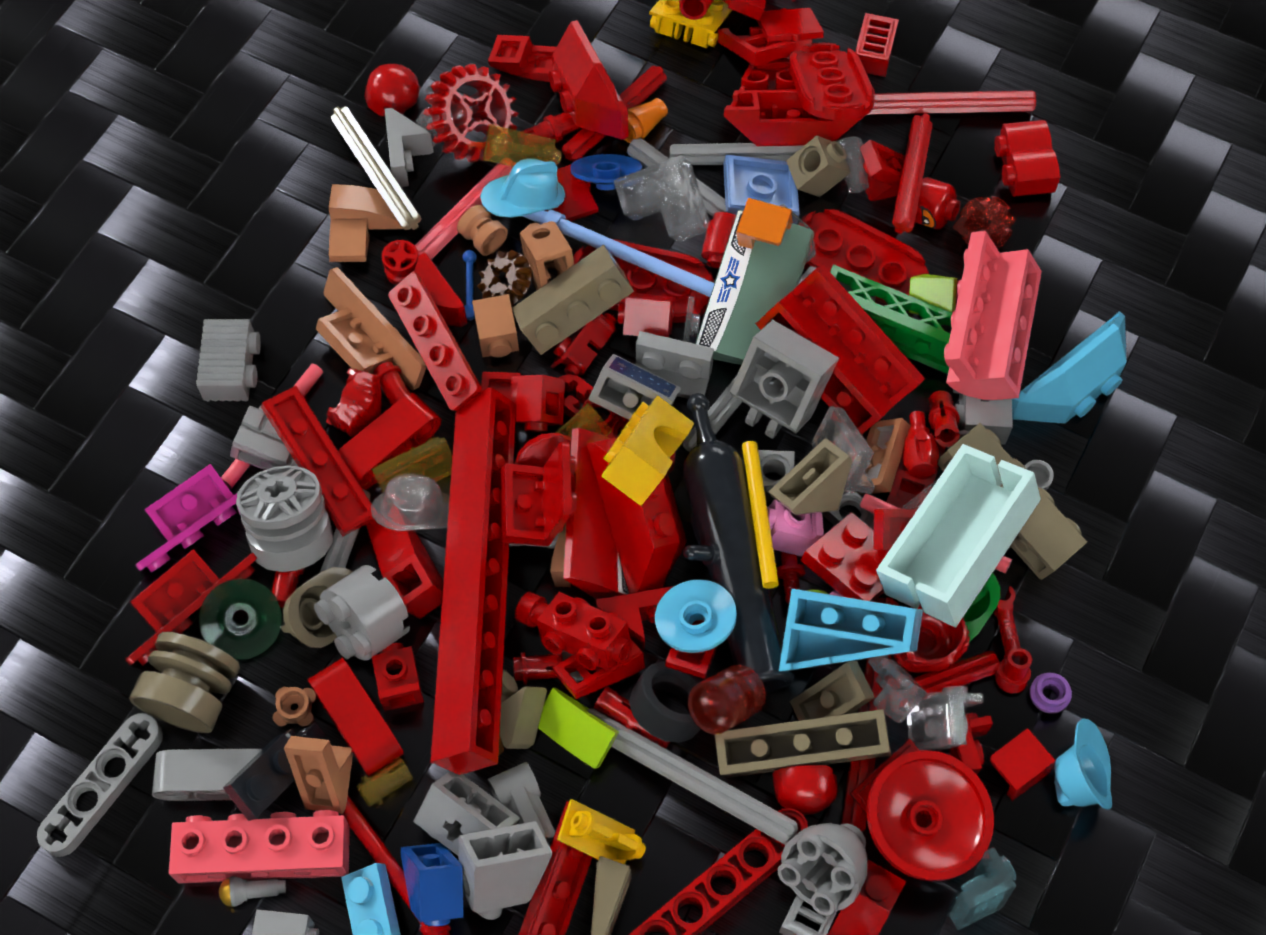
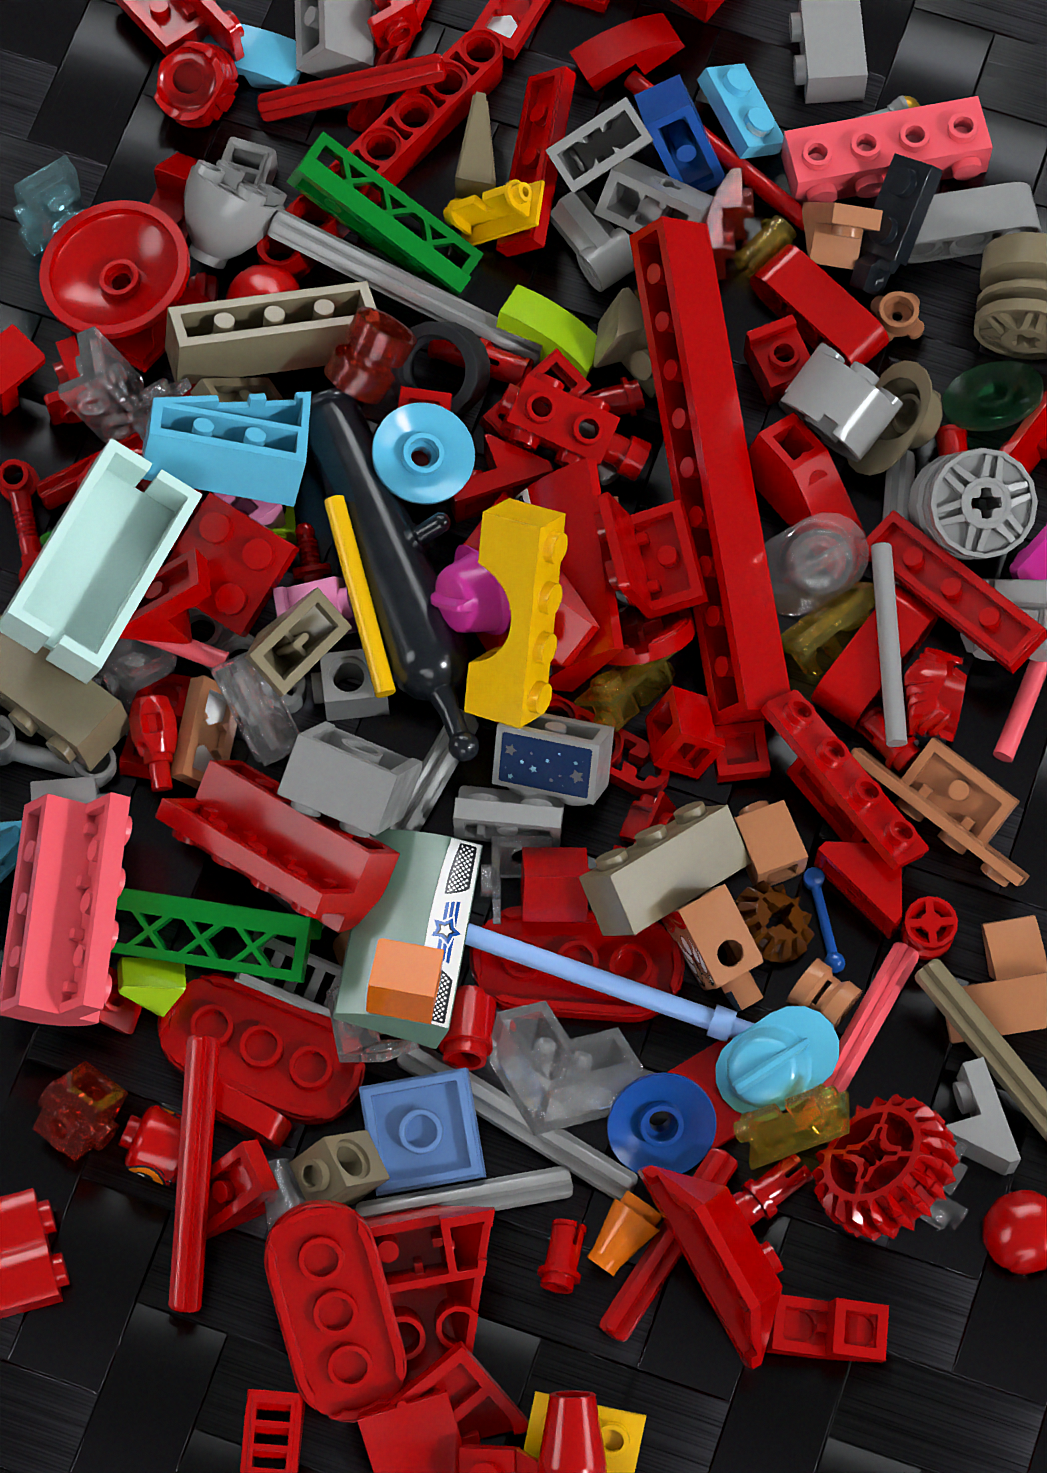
camera: 170 degrees right, 5 degrees up
axle [867,90,1036,115] -> none
red pin [928,391,960,447] -> none
none -> red beam [215,1080,293,1151]
none -> green fence [286,132,484,297]
none -> dark pink piece [430,544,511,635]
none -> red pin [537,1219,587,1294]
none -> clear red slope [706,168,754,279]
none -> light grey bar [871,542,908,747]

